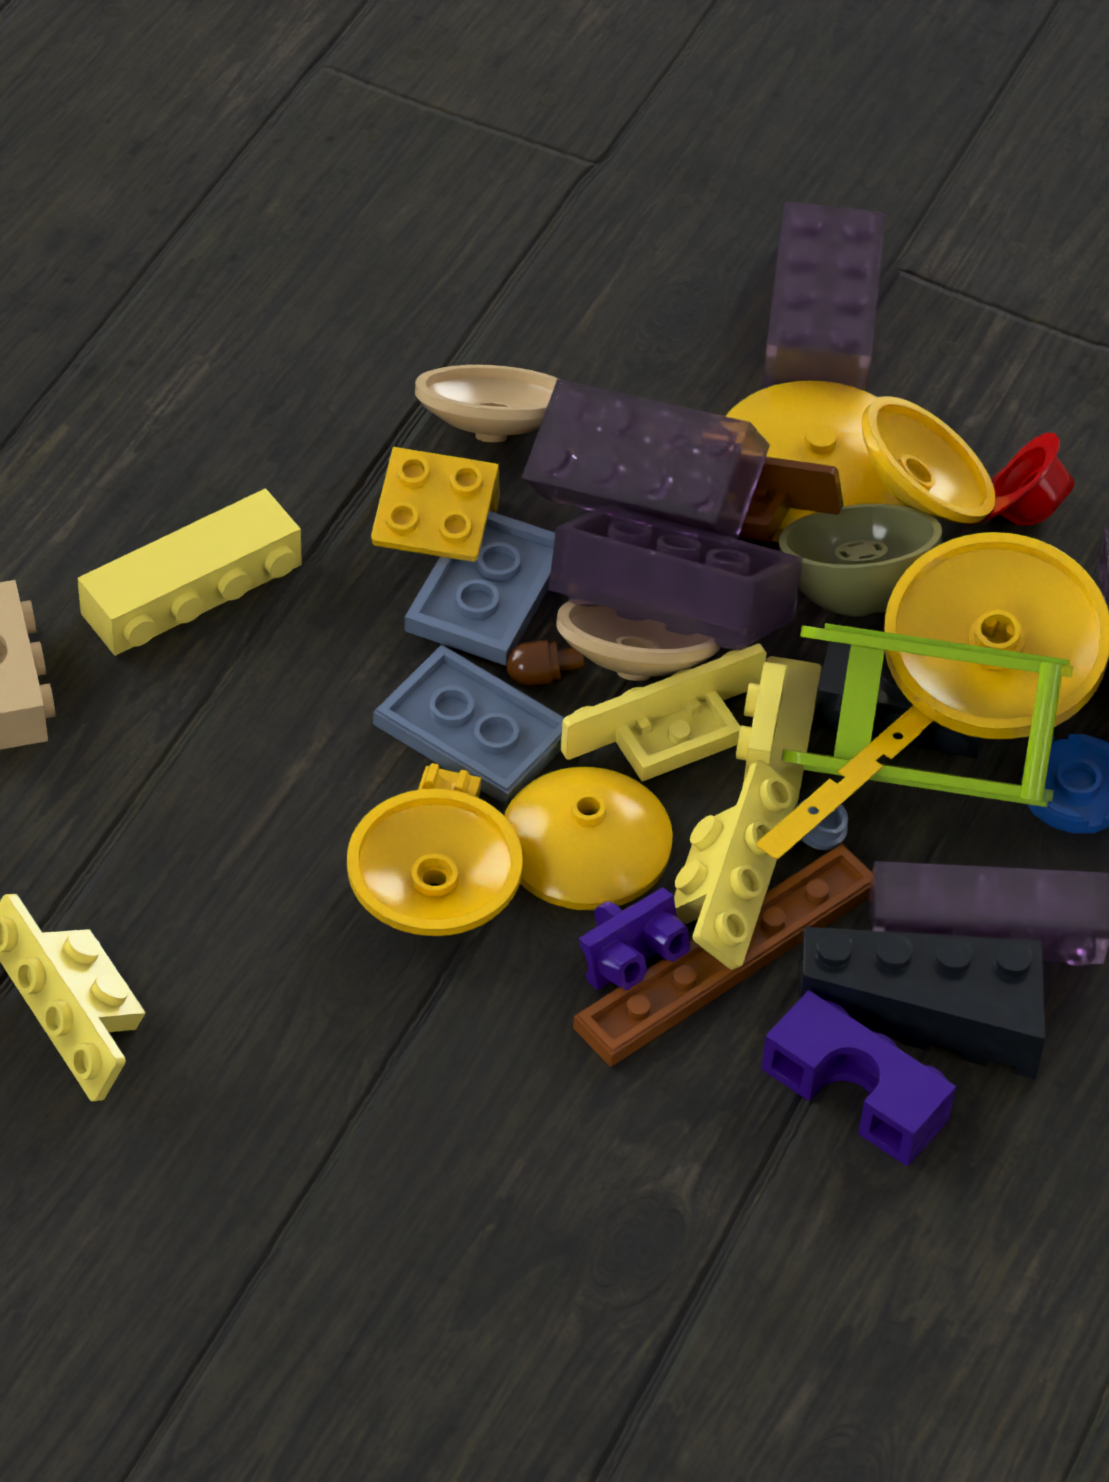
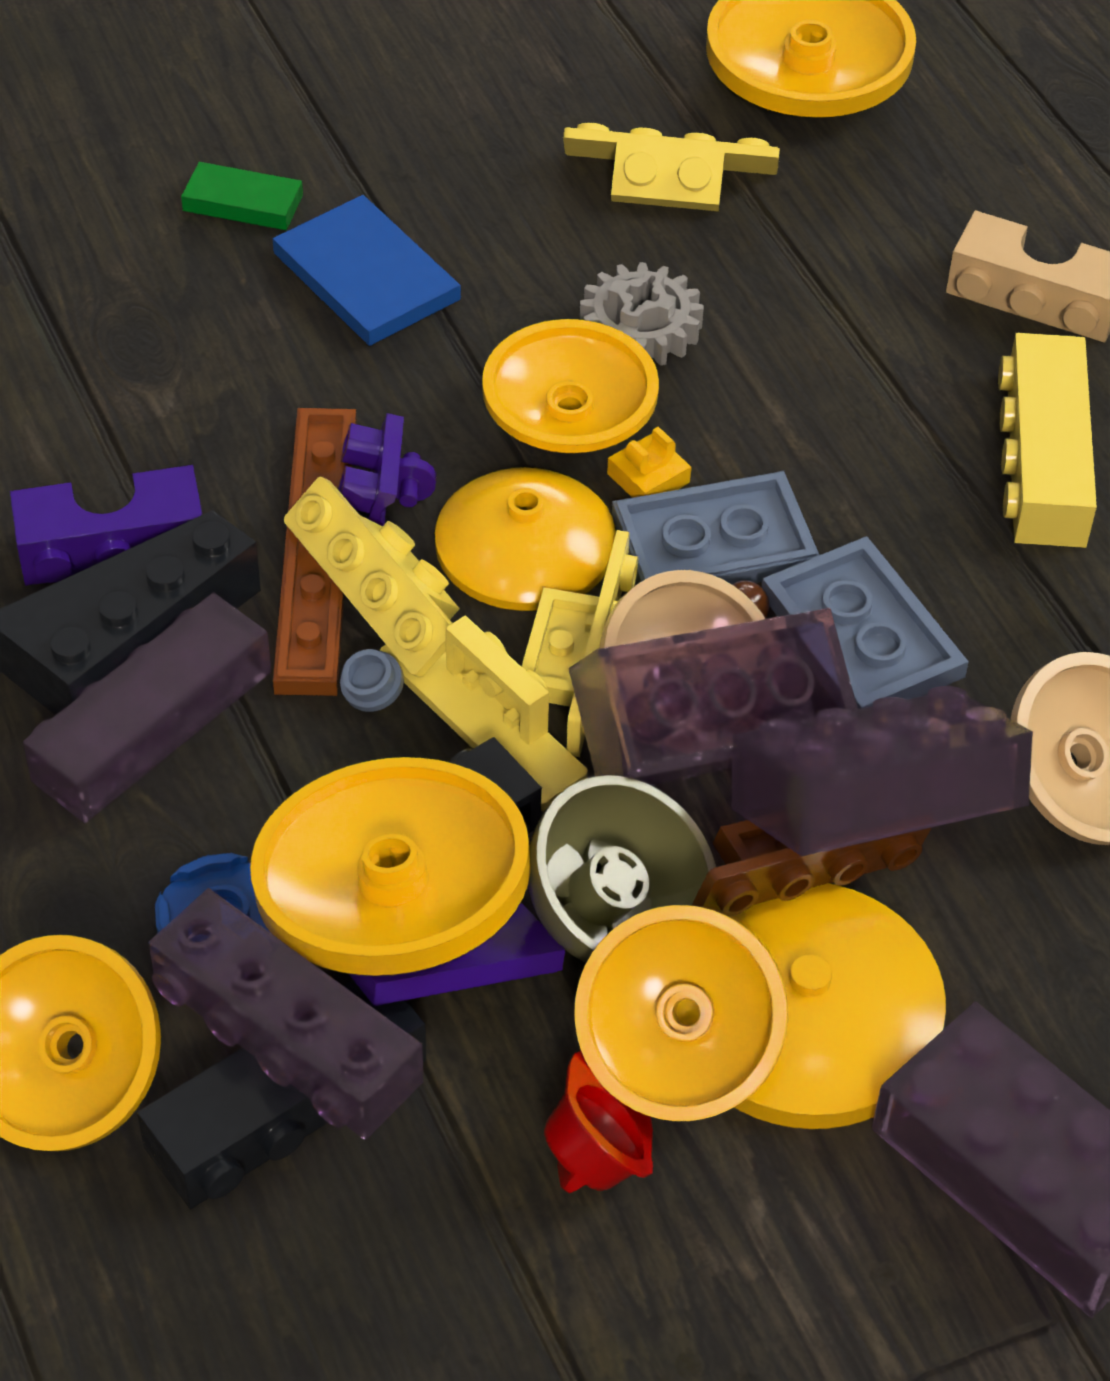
camera: 130 degrees right, 0 degrees up
yellow bracket [371,447,500,562] -> none
yellow piece [756,705,933,859] -> none
lime piece [781,623,1073,807] -> none
none -> green tile [181,162,303,230]
none -> blue tile [272,195,461,346]
none -> light grey gear [580,262,704,366]

